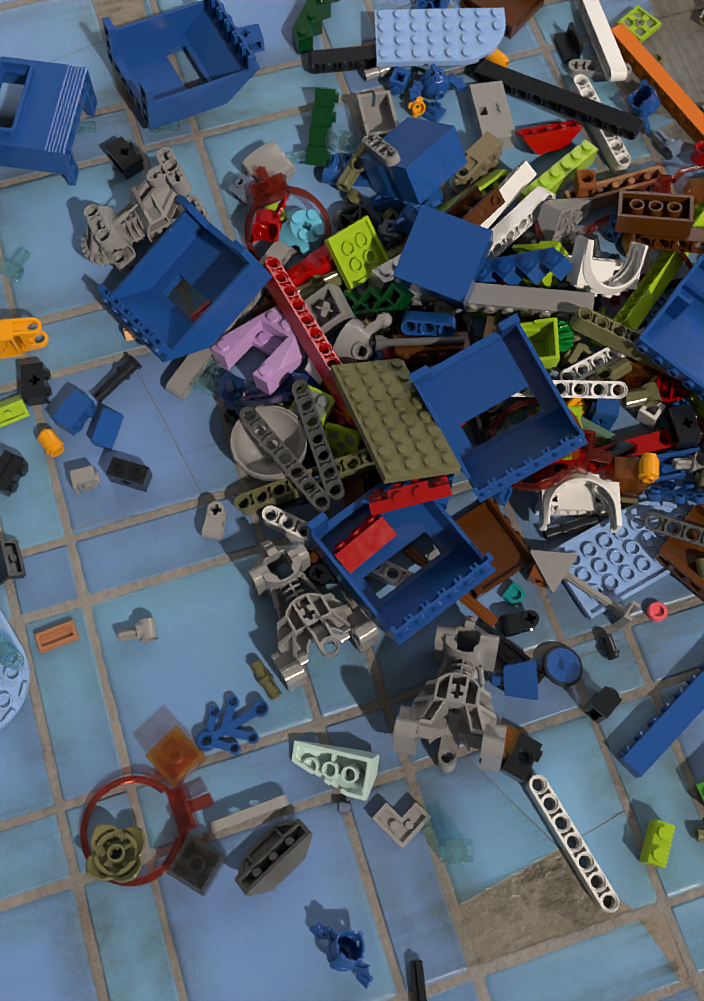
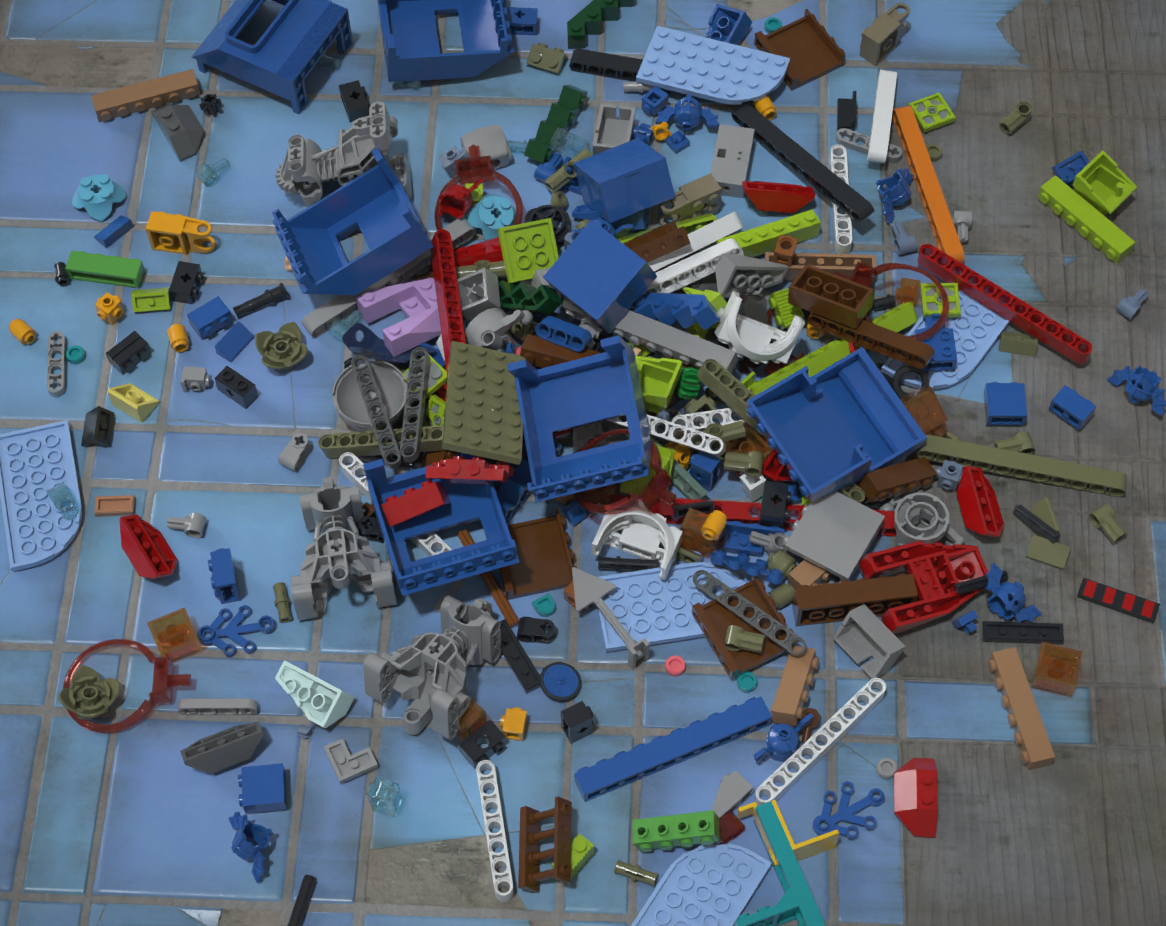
camera: 25 degrees right, 10 degrees down
clear smoke brick [166,833,229,896] -> none
light grey beam [362,133,401,167] -> none
dark grey piece [375,335,466,351] -> none
blue torso [492,659,539,700] -> none
black pin [599,634,620,661] -> none
none -> light yellow slope [108,383,160,423]
none -> red wedge [119,514,178,578]
none -> blue brick [208,548,241,604]
none -> blue brick [238,763,287,814]
none -> olive brick [255,322,308,371]
none -> light orange brick [500,707,527,741]
none -> reddish brown fence [518,796,572,893]
none -> olive bracket [526,43,568,74]
none -> blue gear [632,123,653,143]
none -> lime brick [768,288,805,330]

